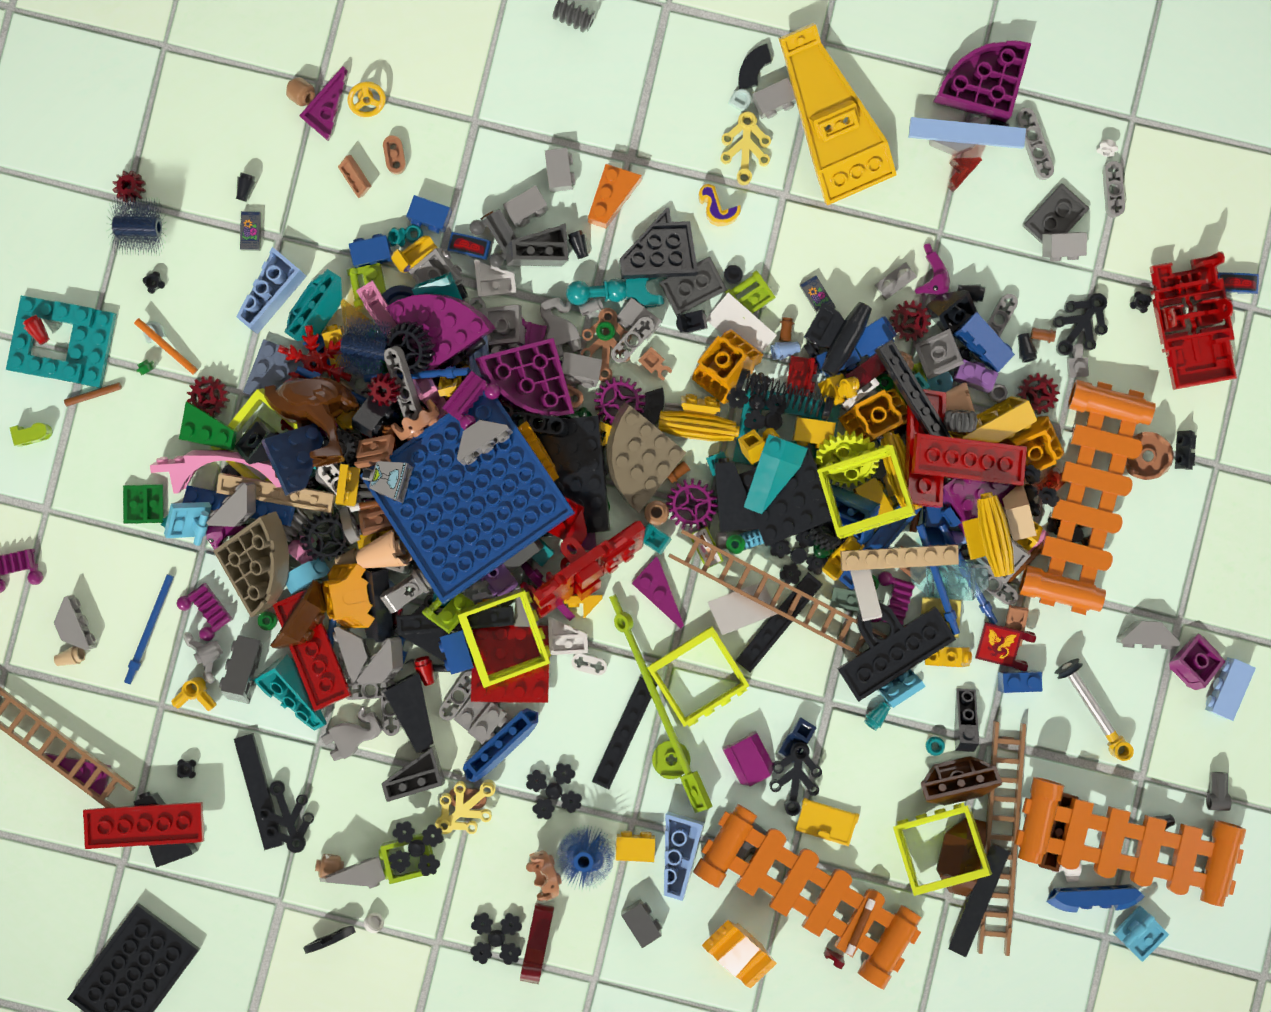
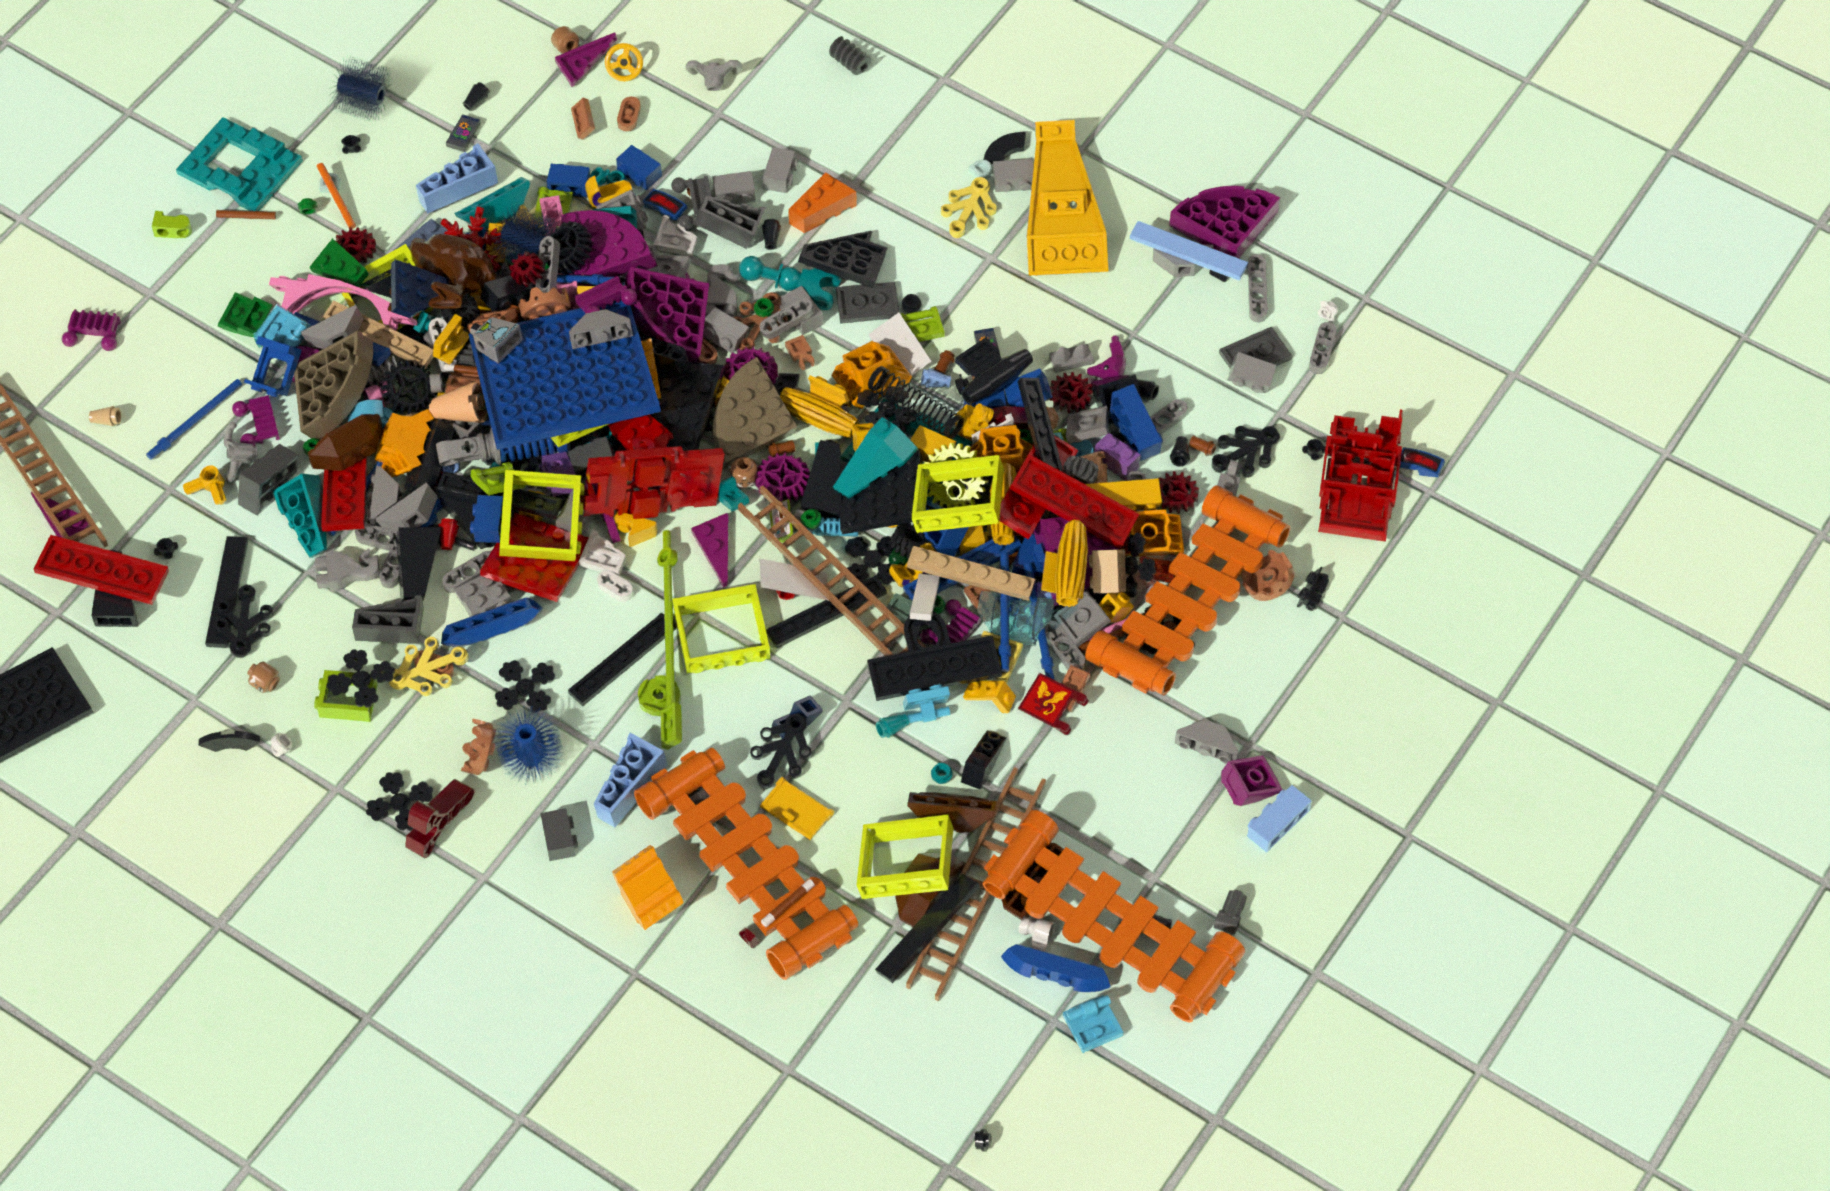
camera: 20 degrees right, 30 degrees down
red cone [23,315,50,345] -> none
light grey slope [54,595,97,650] -> none
dark red gear [112,170,146,203] -> none
light grey slope [319,857,385,889] -> none
light grey pin [578,297,604,316] -> none
yellow brick [615,831,655,862] -> none
black bracket [676,310,708,334] -> none
yellow animal [698,184,741,227] -> none
magenta slope [722,731,773,787] -> none
red bracket [786,356,818,397] -> none
clear red slope [948,157,982,192] -> none
blue brick [998,670,1043,693] -> none
piece [1054,658,1134,761] -> none
none -> blue window [244,336,302,398]
none -> light grey piece [685,60,743,91]

